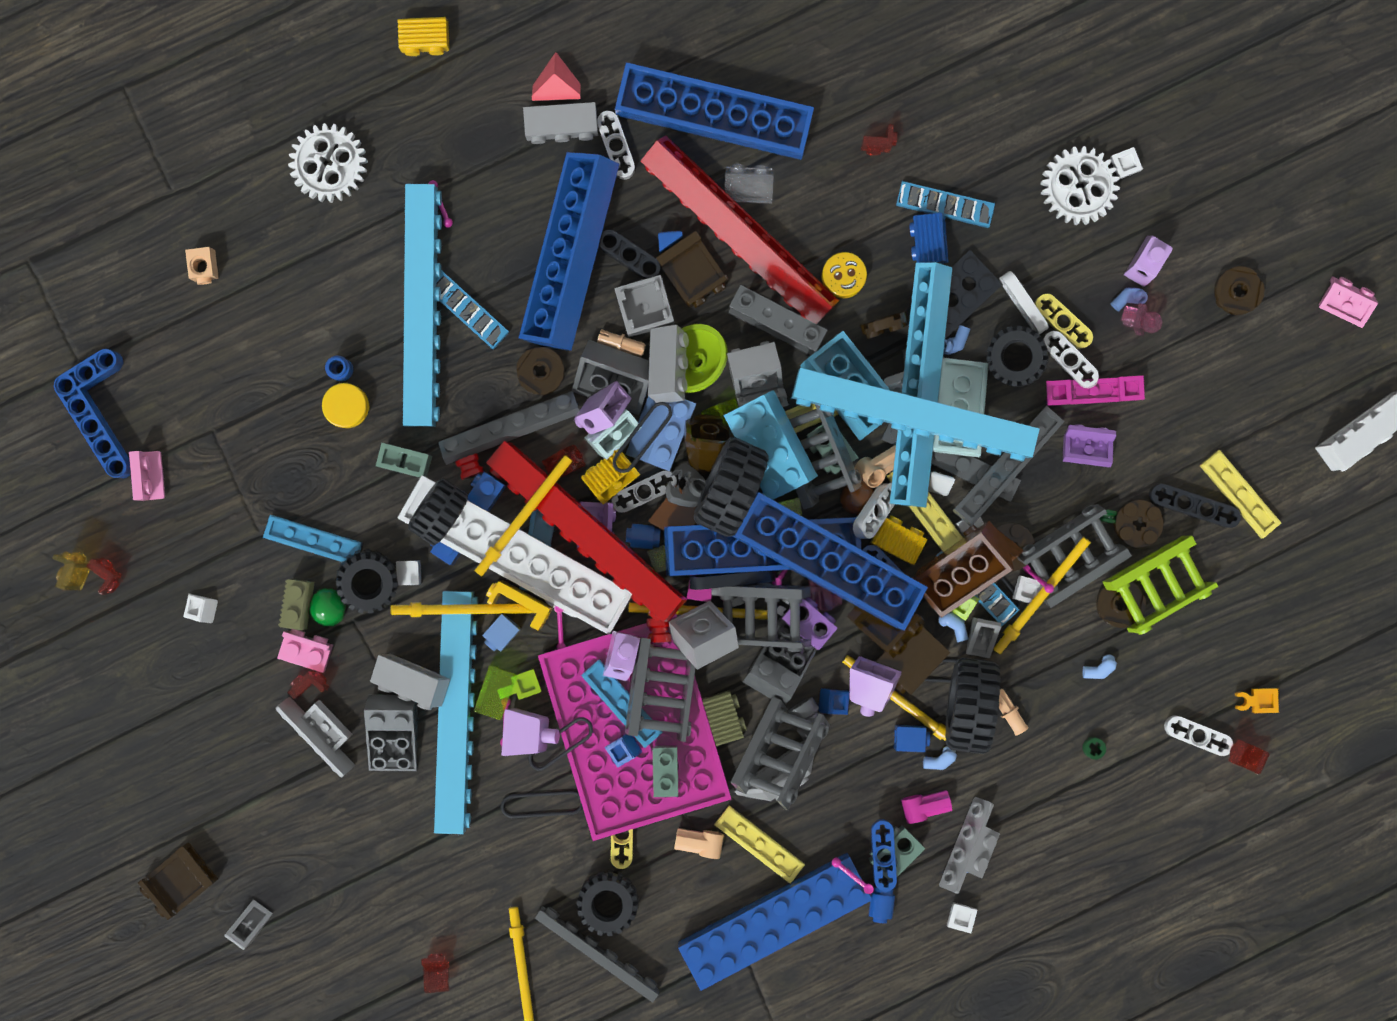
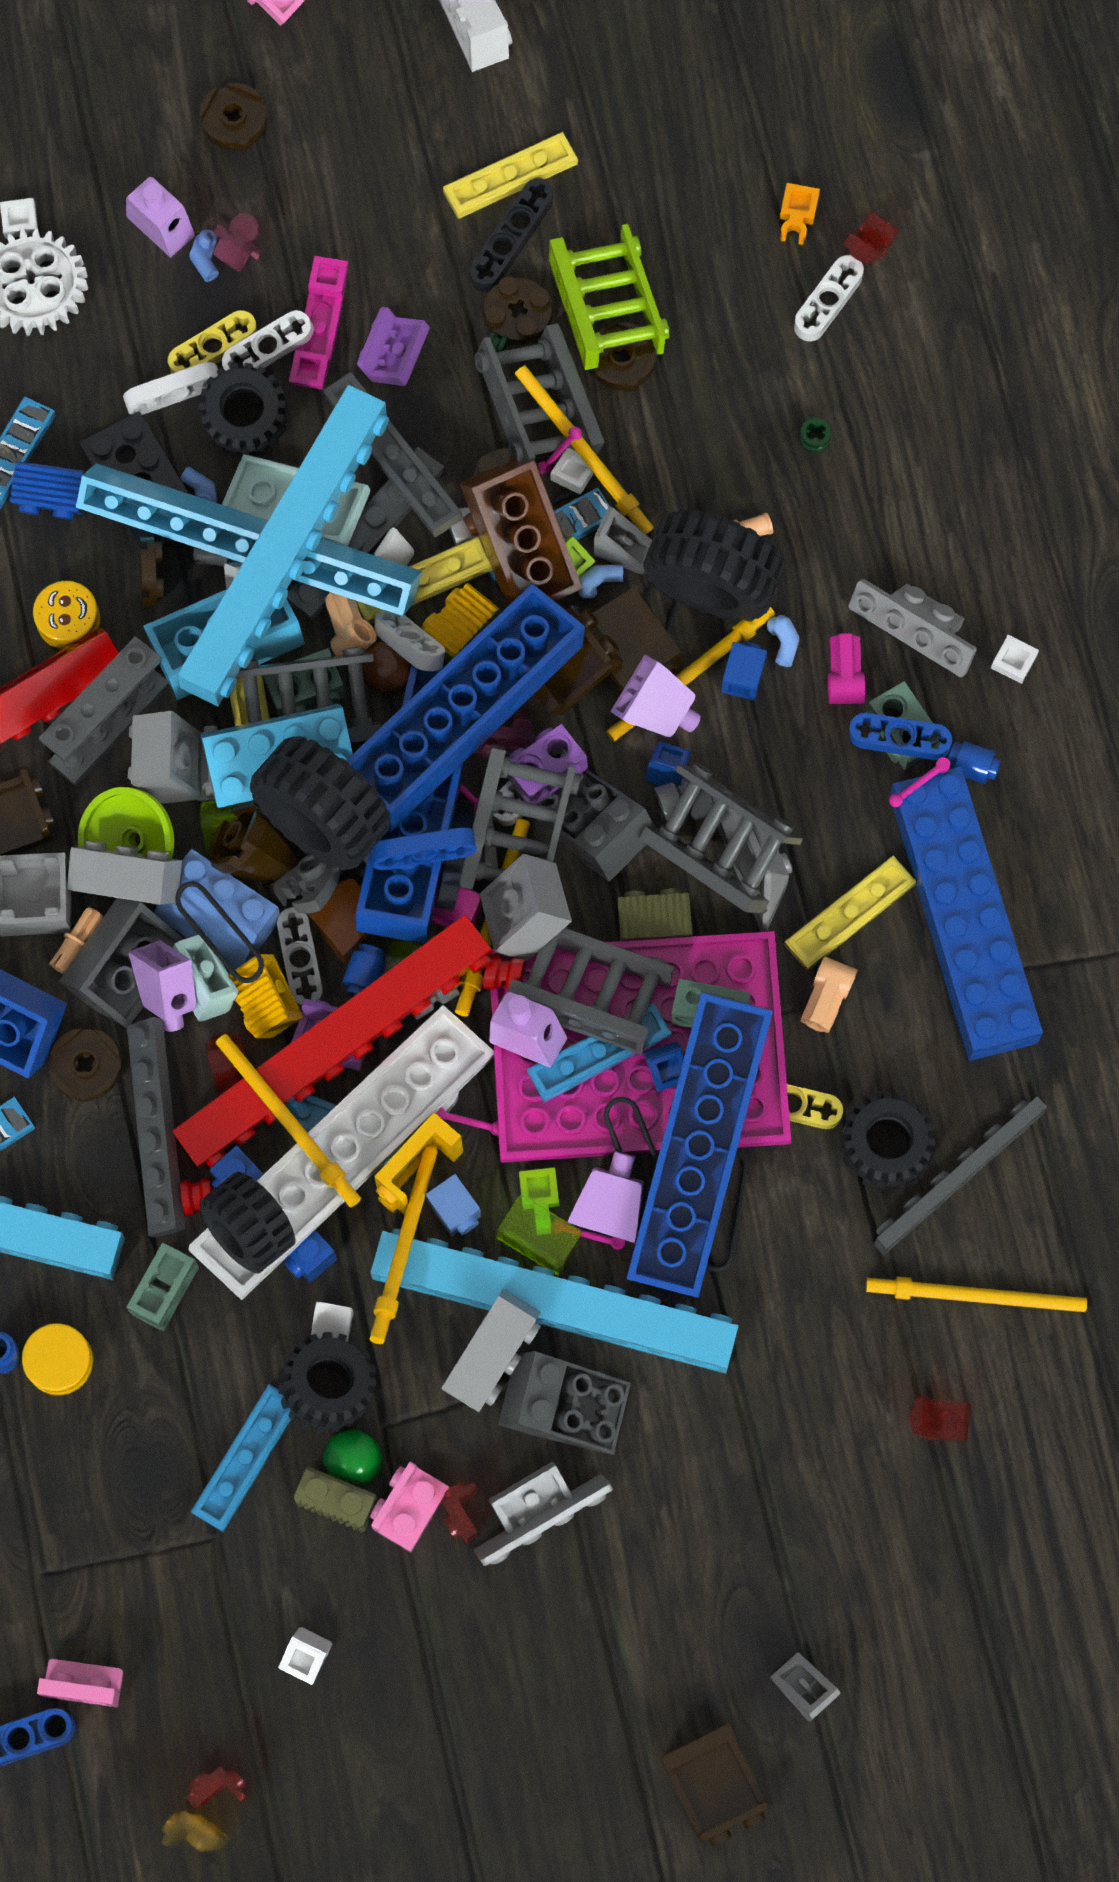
camera: 70 degrees left, 15 degrees down
light blue arm [1082,654,1117,679] -> none
none -> blue beam [371,828,477,870]
none -> blue brick [627,991,773,1298]

